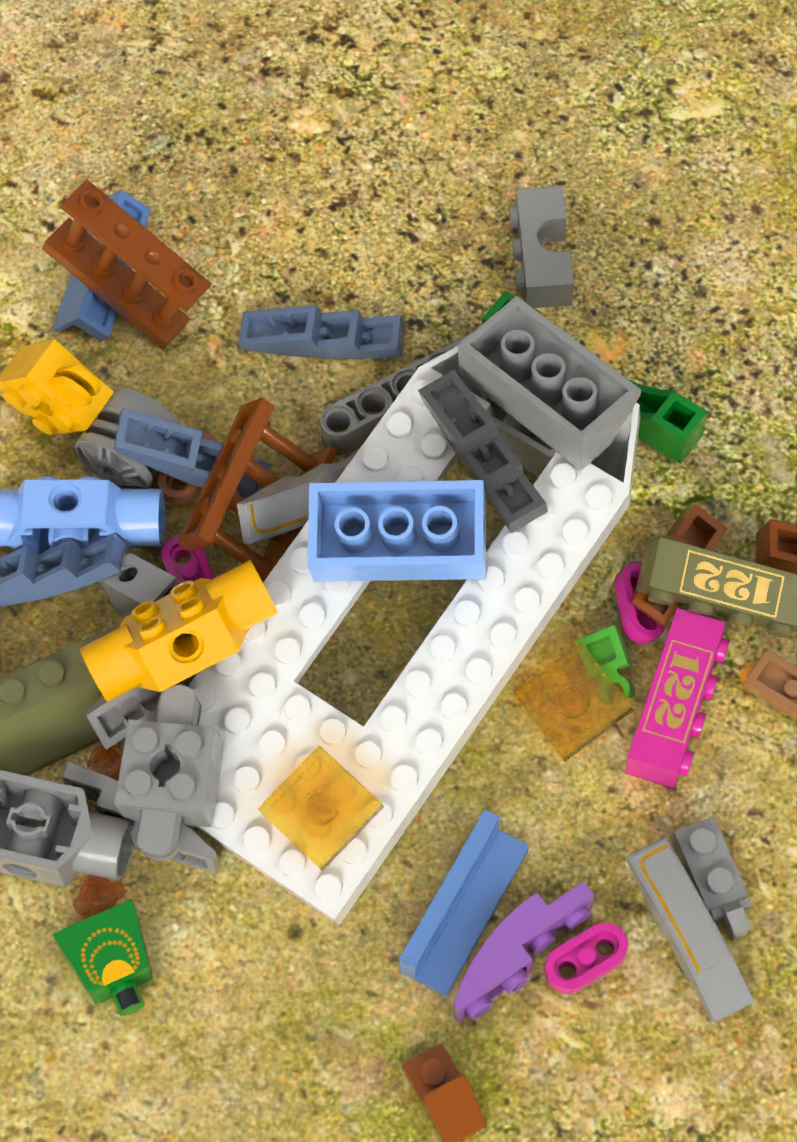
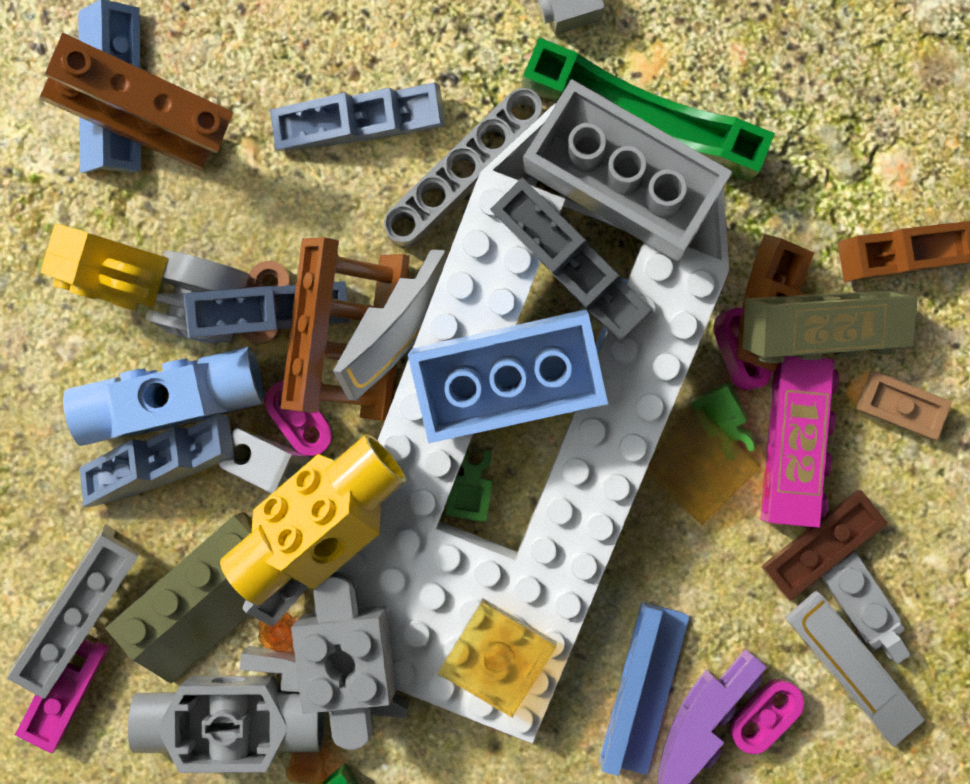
camera: 20 degrees left, 25 degrees up
none -> bright green plate [445,448,493,522]
none -> copper plate [761,490,888,601]

